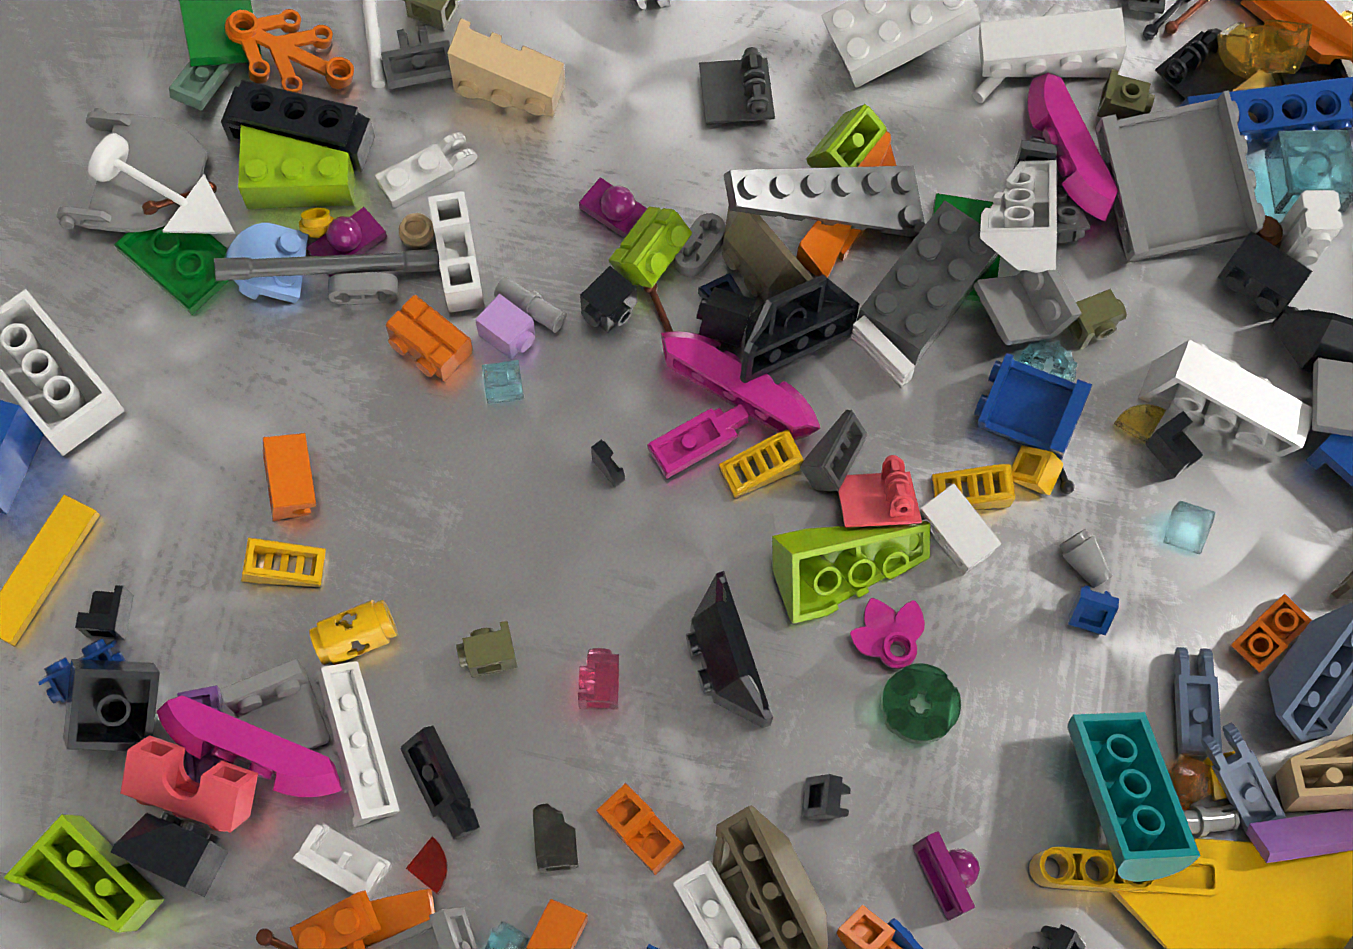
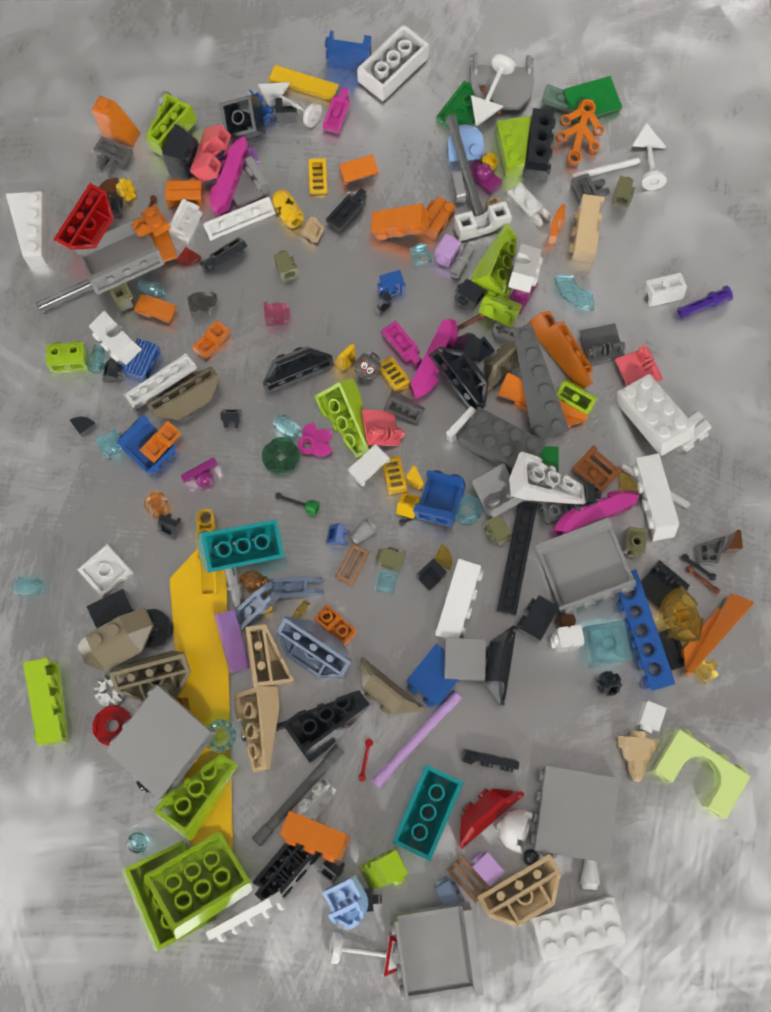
camera: 85 degrees right, 5 degrees up
none -> orange brick [165,178,204,207]
none -> white piece [258,82,322,128]
none -> clear light blue brick [273,414,302,441]
none -> hinge [275,493,320,516]
none -> clear yellow tile [293,600,311,619]
none -> tan tile [300,217,324,243]
none -> dark pink hinge [322,87,350,134]
none -> black hinge [326,188,367,232]
none -> yellow slope [334,344,356,373]
none -> medium nougat tile [335,543,370,587]
none -> dark grey head [354,352,382,380]
none -> orange brick [371,203,429,240]
none -> olive brick [376,547,406,573]
none -> blue brick [377,270,406,296]
none -> yellow slope [406,465,424,491]
none -> lime wedge [470,224,518,298]
none -> black tile [496,501,538,616]
none -> white arch [508,244,544,293]
none -> orange wedge [526,310,593,389]
none -> orange slope [547,204,565,245]
none -> clear light blue tile [554,276,595,311]
none -> dark orange plate [571,445,623,493]
none -> coral hinge [614,345,663,386]
none -> clear yellow tile [618,473,639,492]

